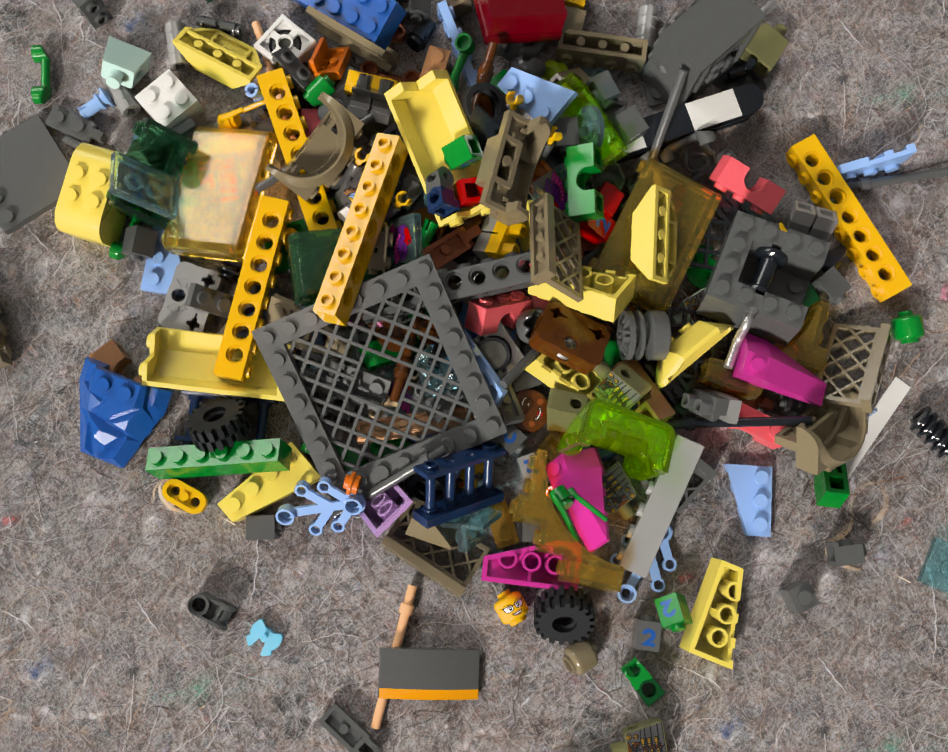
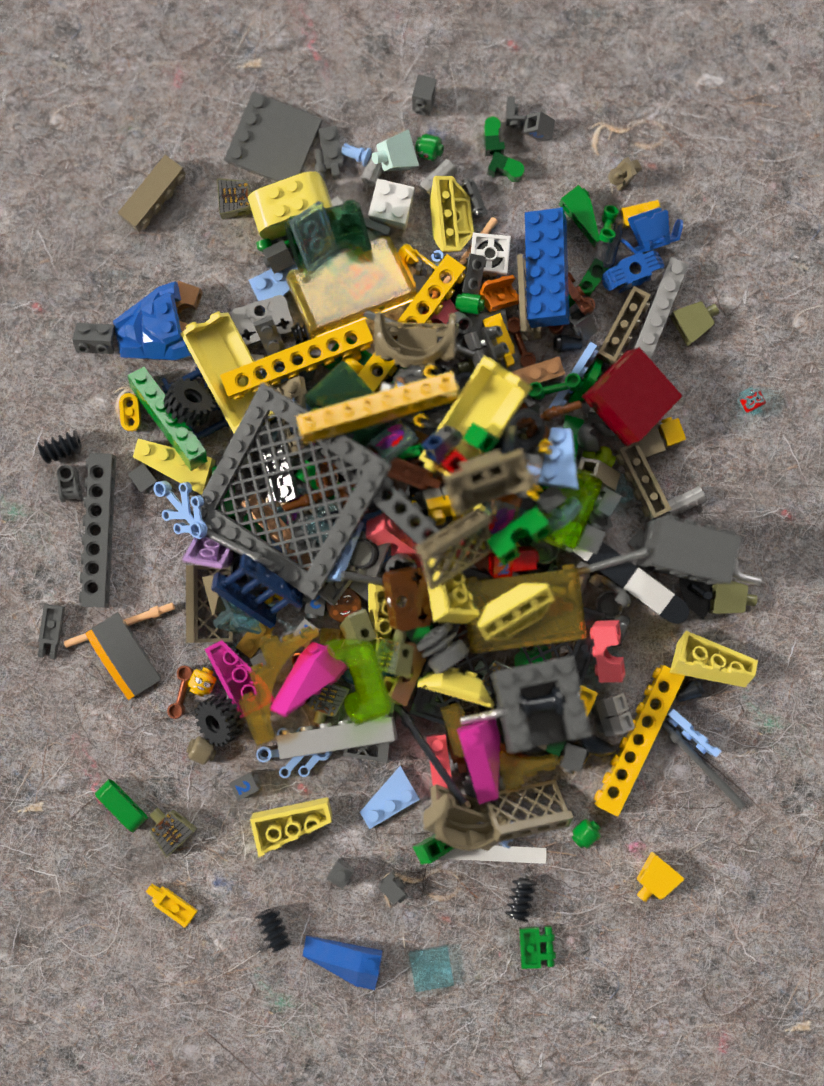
camera: 65 degrees right, 5 degrees up
green bar [31,44,52,104] -> none
medium azure piece [246,619,284,656] -> none
orange plate [343,471,362,495] -> none
dark tan hinge [367,226,394,275] -> none
green plant [549,485,608,541] -> none
leg [620,657,665,707] -> none
green brick [654,592,693,632] -> none
dark grey hips [681,388,742,424] -> none
none -> black piece [38,430,82,464]
none -> dark grey bracket [72,323,115,354]
none -> dark grey brick [79,453,116,608]
none -> copper bar [167,666,194,719]
none -> torso [217,179,254,220]
none -> black piece [255,907,291,953]
none -> blue wedge [302,935,382,990]
none -> green head [415,133,444,161]
none -> green plate [568,357,603,403]
none -> light yellow wedge [670,631,758,687]
none -> black cone [676,679,705,702]

